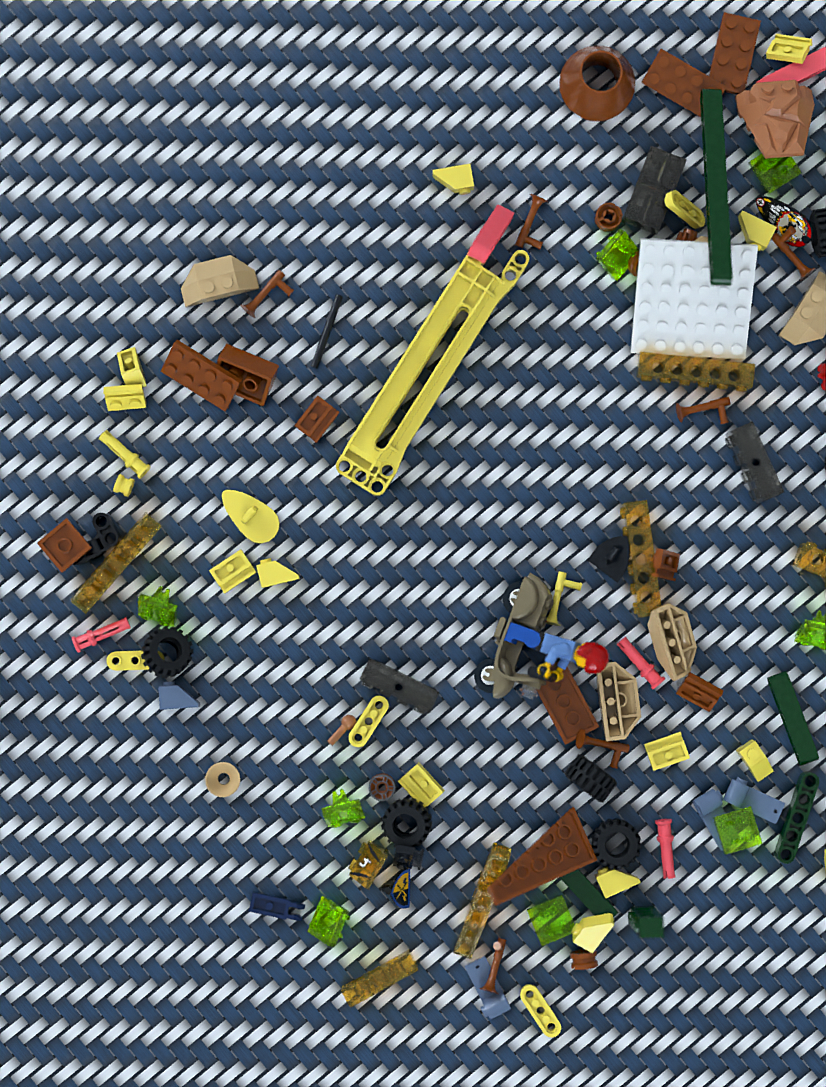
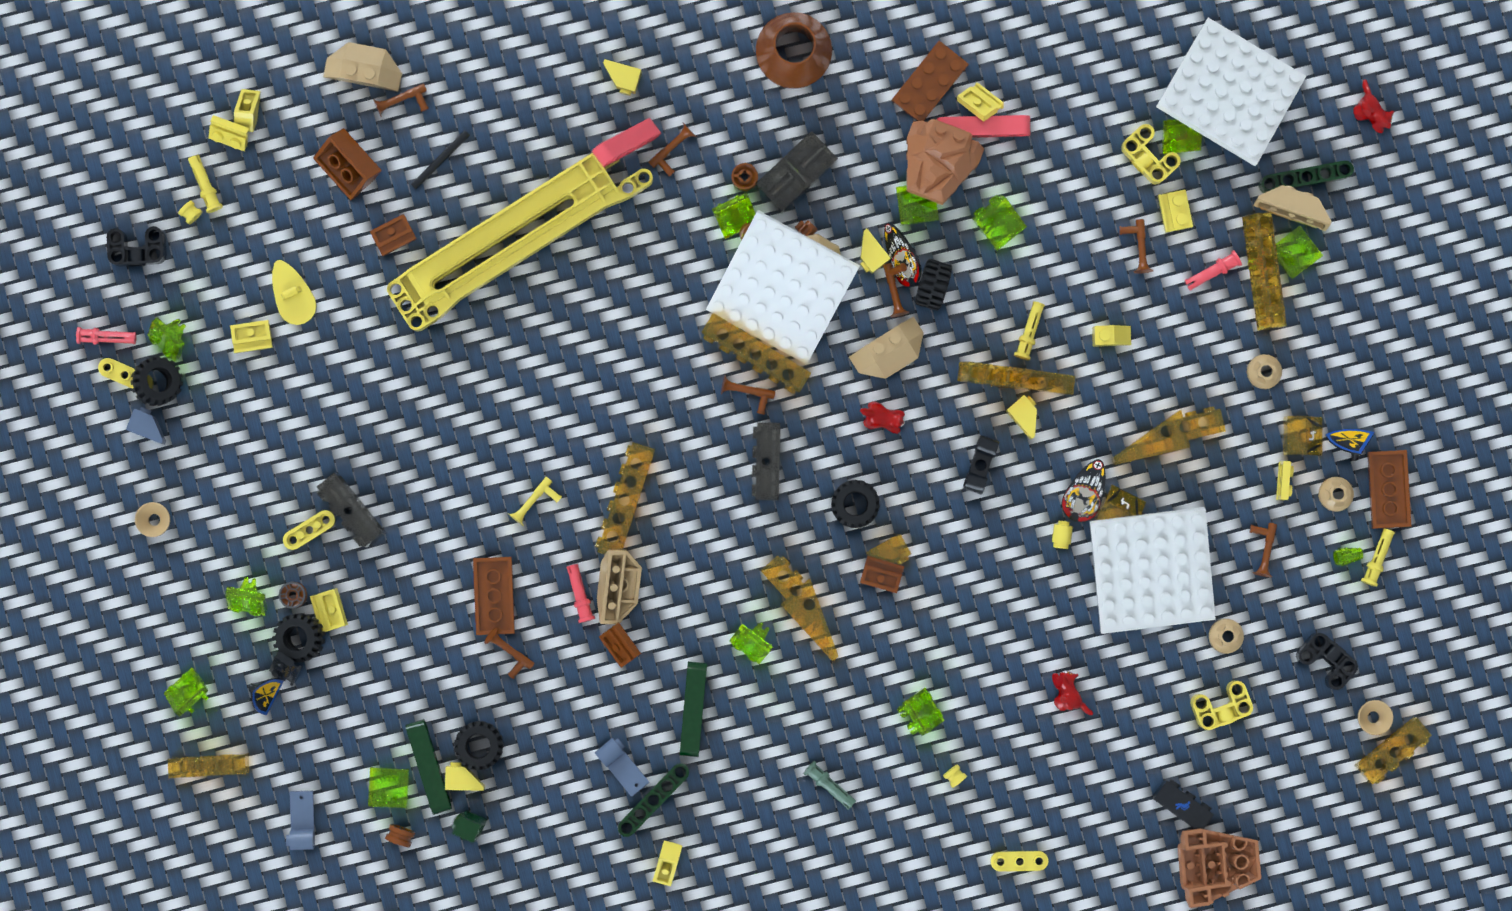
camera: 15 degrees right, 0 degrees up
dark orange plate [37,518,92,573] -> none
clear yellow brick [71,512,162,614] -> none
dark orange plate [161,340,242,411] -> none
dark blue hinge [249,891,305,921] -> none
light yellow slope [256,558,300,588] -> none
nougat bar [327,715,357,746] -> none
clear yellow slope [348,840,389,889] -> none
clear yellow brick [453,842,512,959] -> none
piece [474,573,609,699] -> none
dark orange piece [479,938,507,994] -> none
dark orange wing [487,807,597,906] -> none
light yellow plate [520,984,561,1037] -> none
black tyre [565,754,617,802] -> none
light yellow slope [571,913,614,953] -> none
black shield [588,536,630,583] -> none
tan wedge [596,662,641,741] -> none
dark orange plate [641,49,727,117] -> none
light yellow plate [644,732,690,771] -> none
dark orange plate [652,548,680,581] -> none
coral pin [655,819,675,879] -> none
light yellow plate [664,190,705,229] -> none
sand blue door [693,789,741,851] -> none
dark green beam [700,89,733,286] -> none
clear neon green plate [713,806,763,855] -> none
light yellow slope [736,739,774,782] -> none

